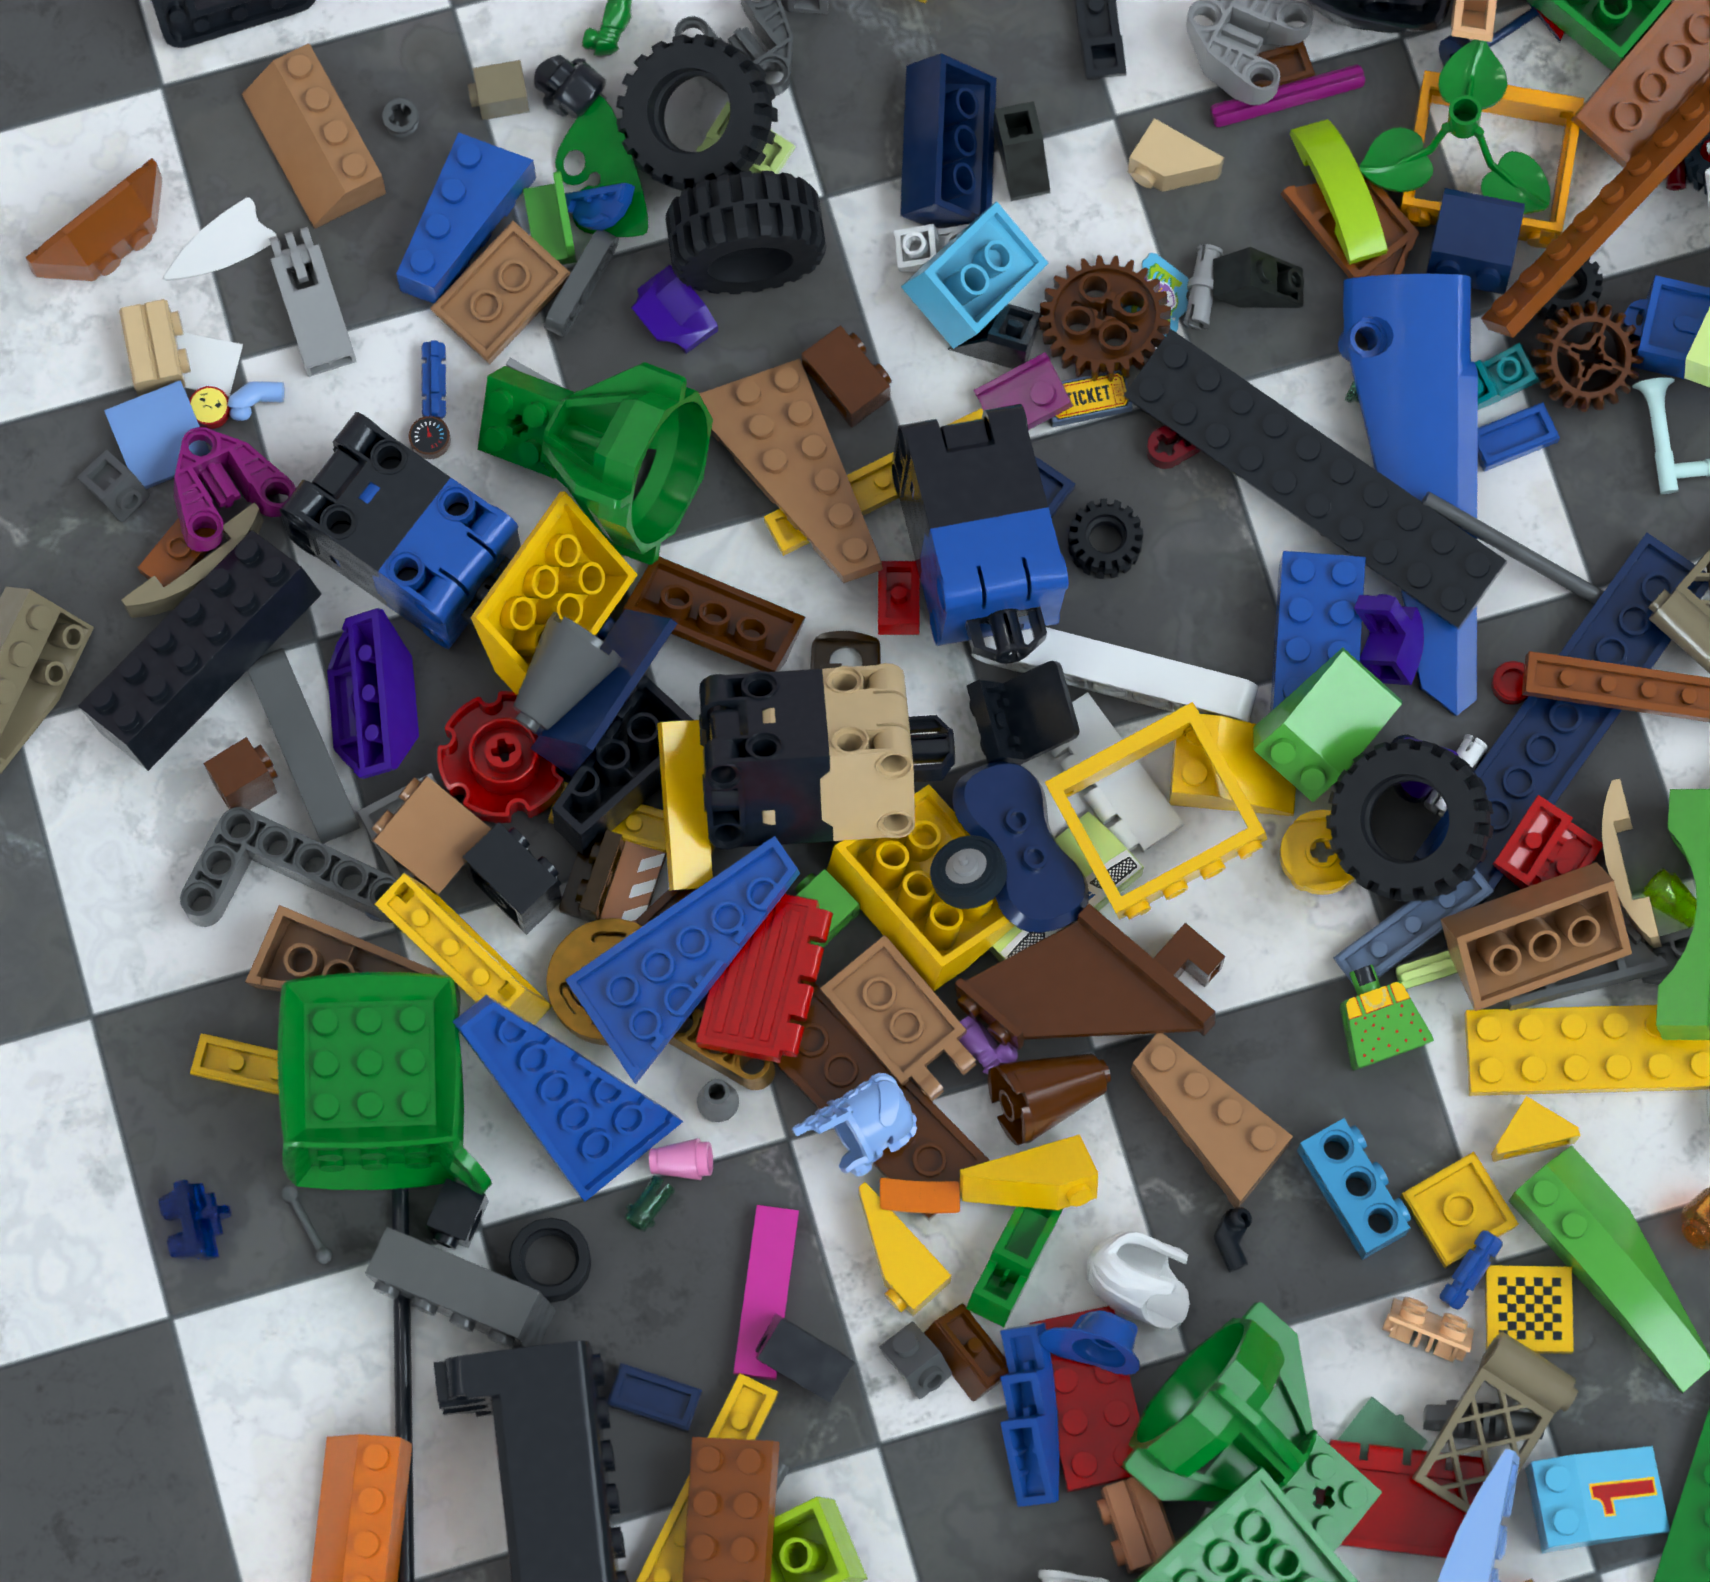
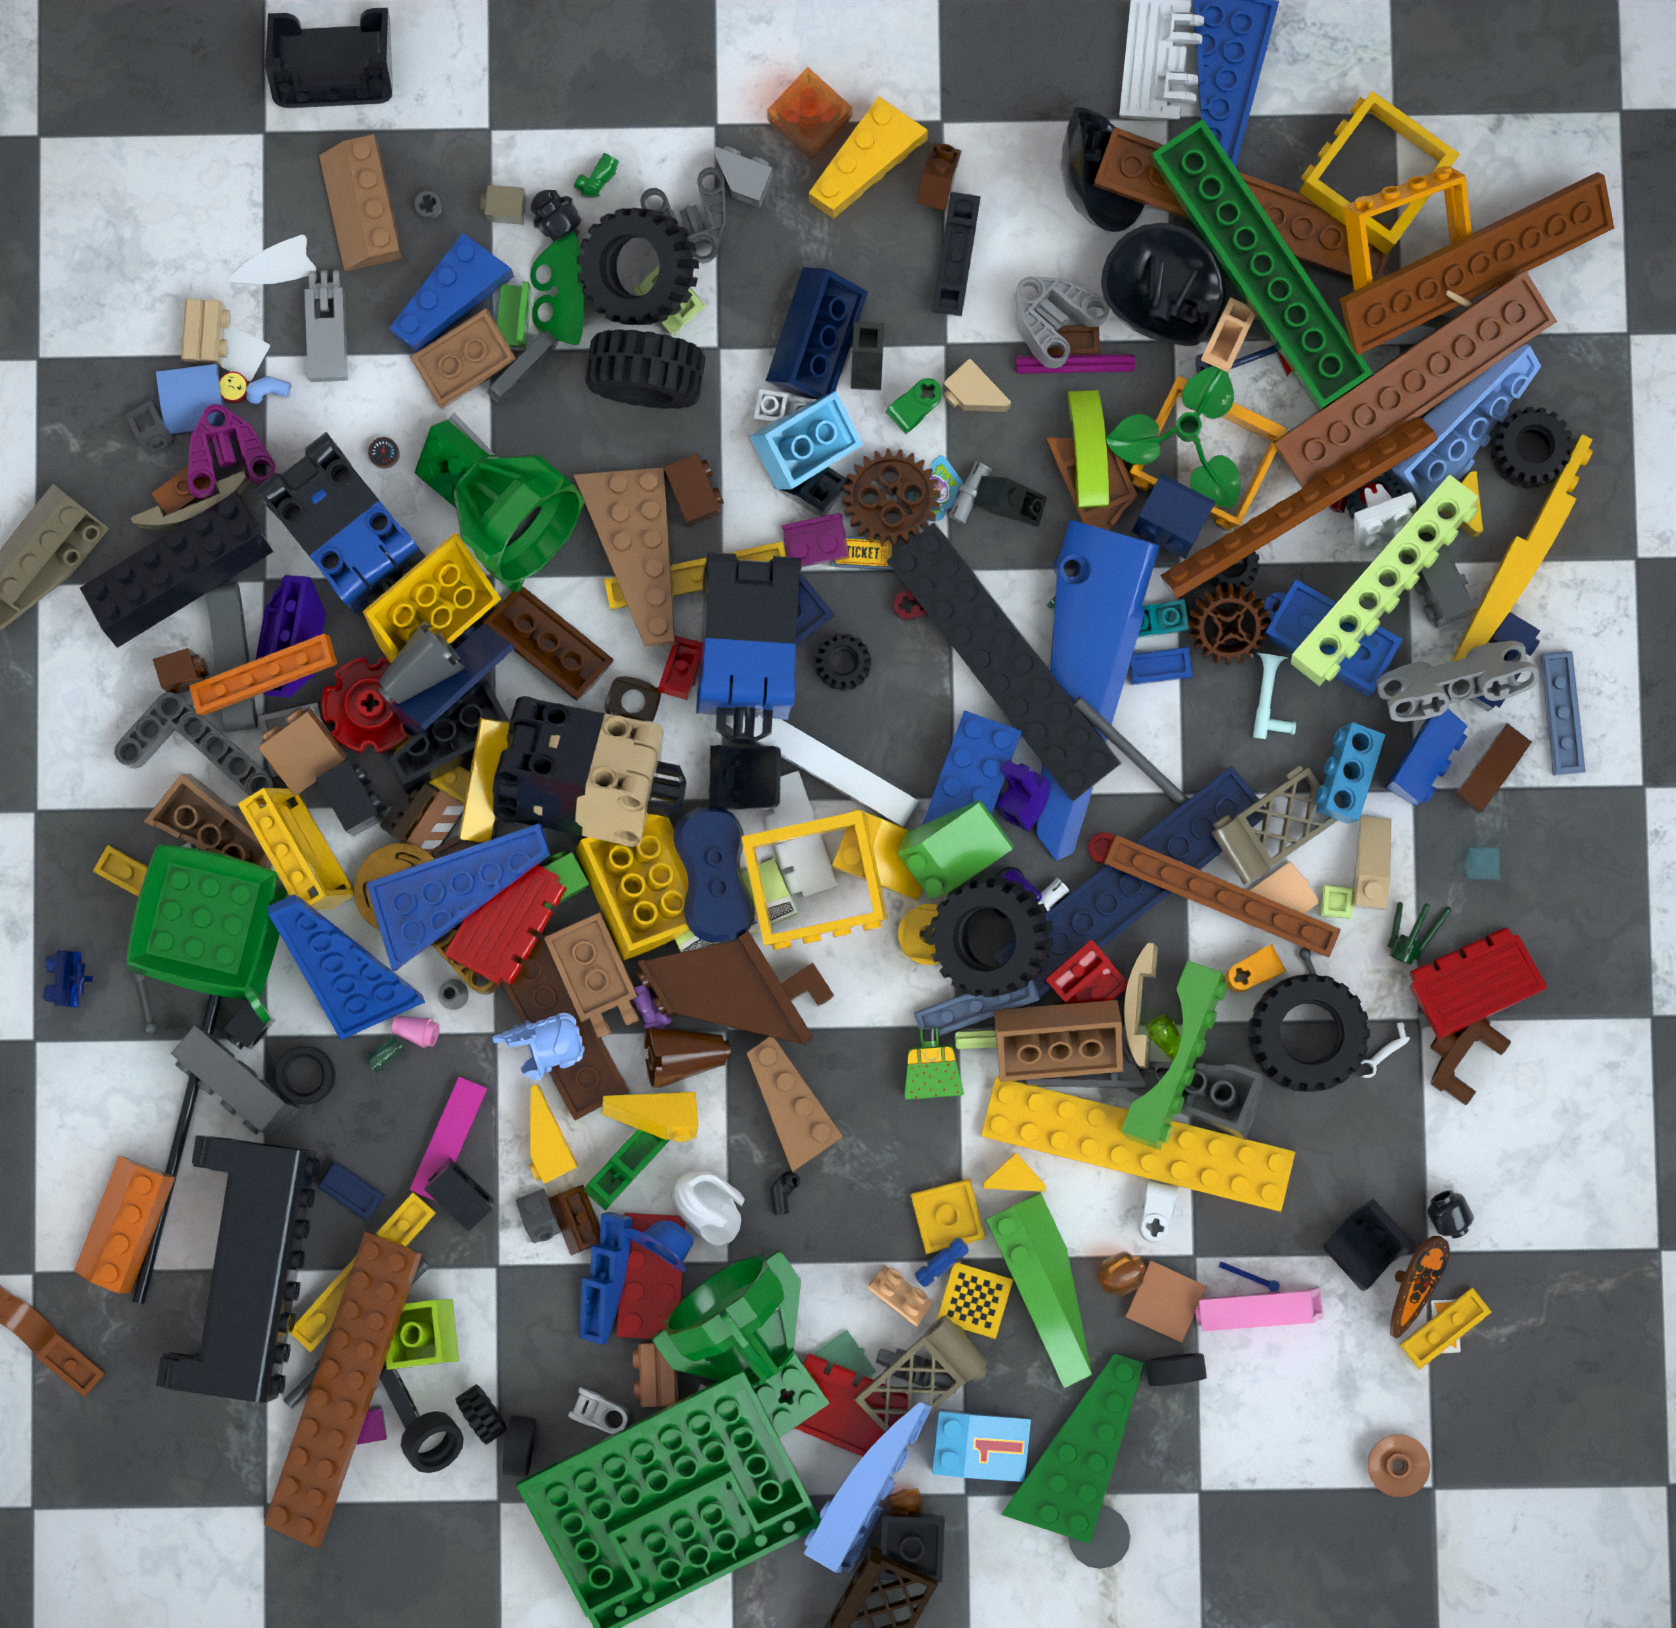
camera: 20 degrees right, 10 degrees up
dark orange wedge [25,158,163,281] -> none
blue axle [421,340,446,419] -> none
blue plate [565,183,635,231] -> none
dark purple slope [631,265,718,354] -> none
orange sticker [880,1177,960,1214] -> none
black wheel [930,835,1007,909] -> none
dark azure brick [1297,1118,1411,1260] -> none
none -> orange plate [189,633,337,716]
none -> green piece [885,378,941,434]

